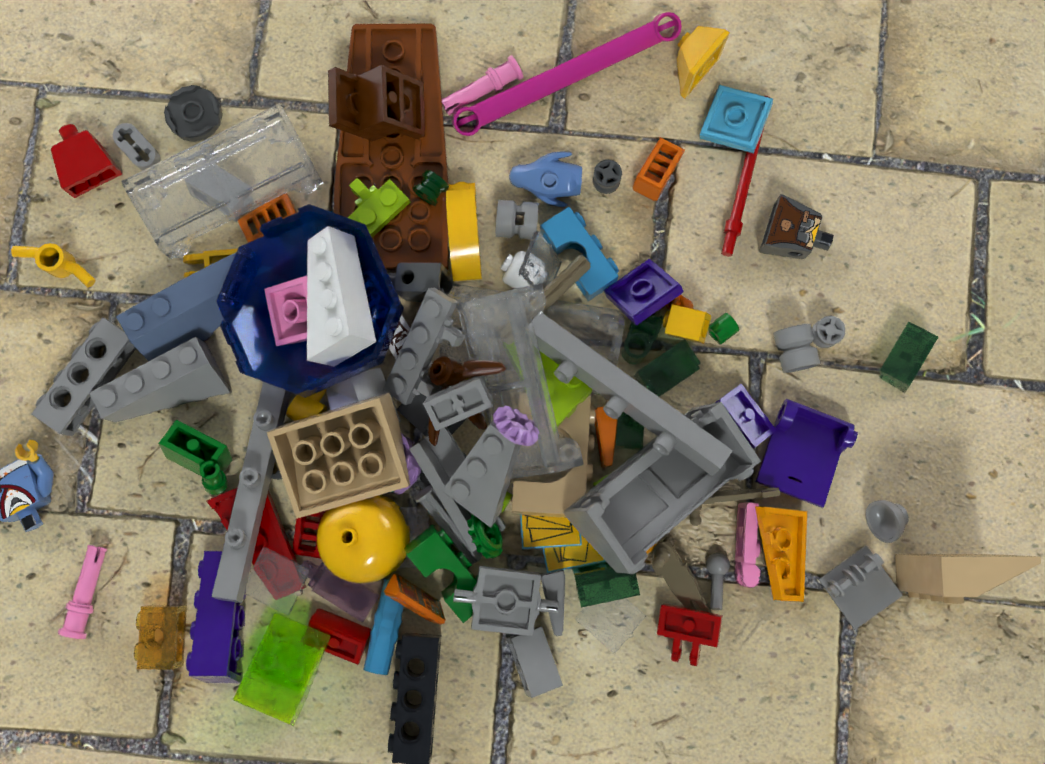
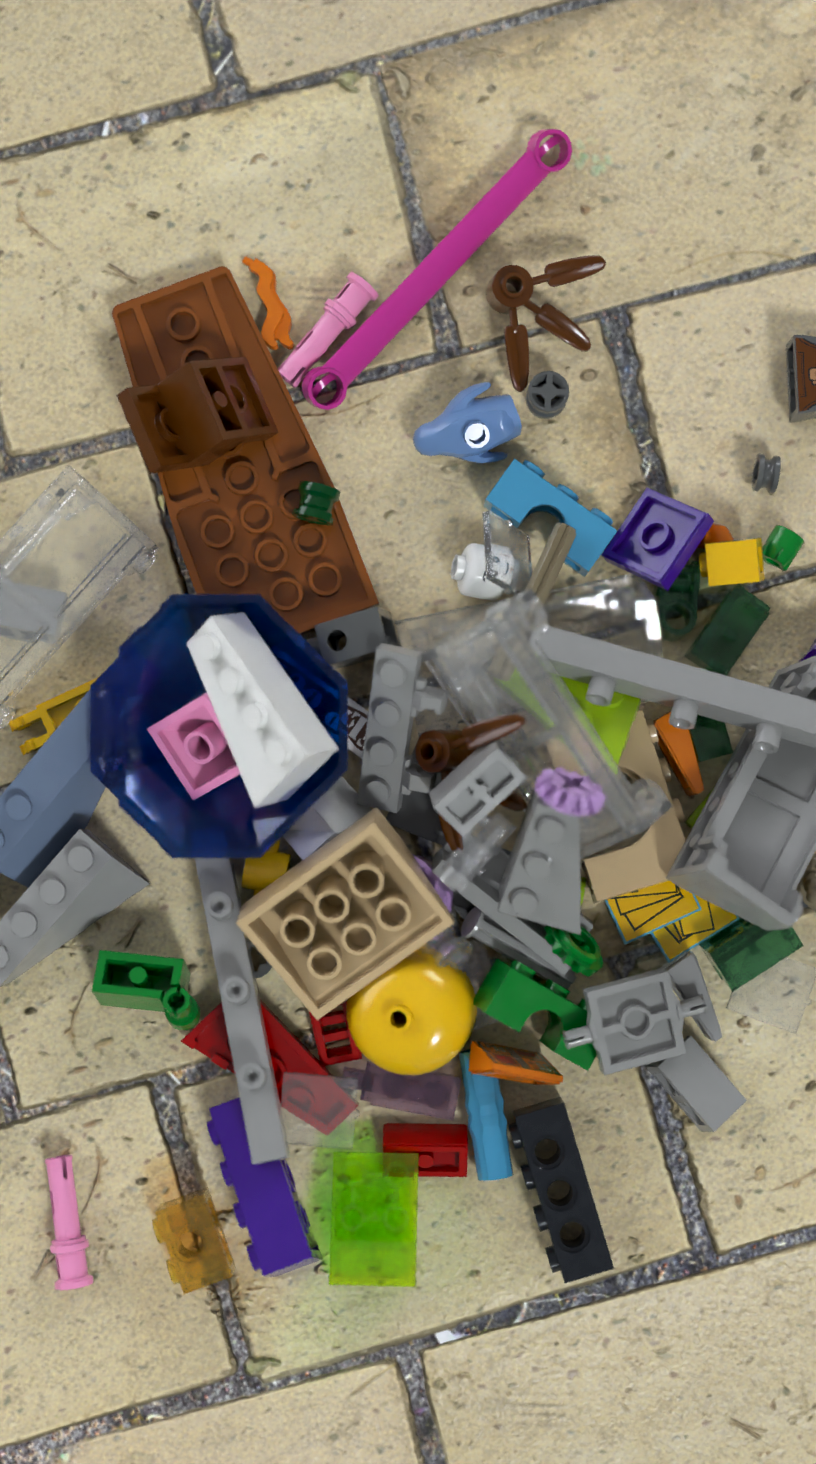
camera: 30 degrees left, 5 degrees up
orange slope [238,192,301,245] -> none
lime hinge [347,178,411,241] -> none
yellow arch [446,182,482,281] -> none
light grey wheel [496,200,539,240] -> none
orange slope [633,137,685,201] -> none
yellow slope [677,26,730,99] -> none
medium azure tile [700,85,773,153] -> none
red bar [721,96,770,257] -> none
none -> orange hair [242,256,294,350]
none -> clear wheel [418,926,472,970]
none -> clear hinge [440,812,516,893]
none -> reddish brown plant [486,255,606,392]
none -> dark grey bush [752,454,781,493]

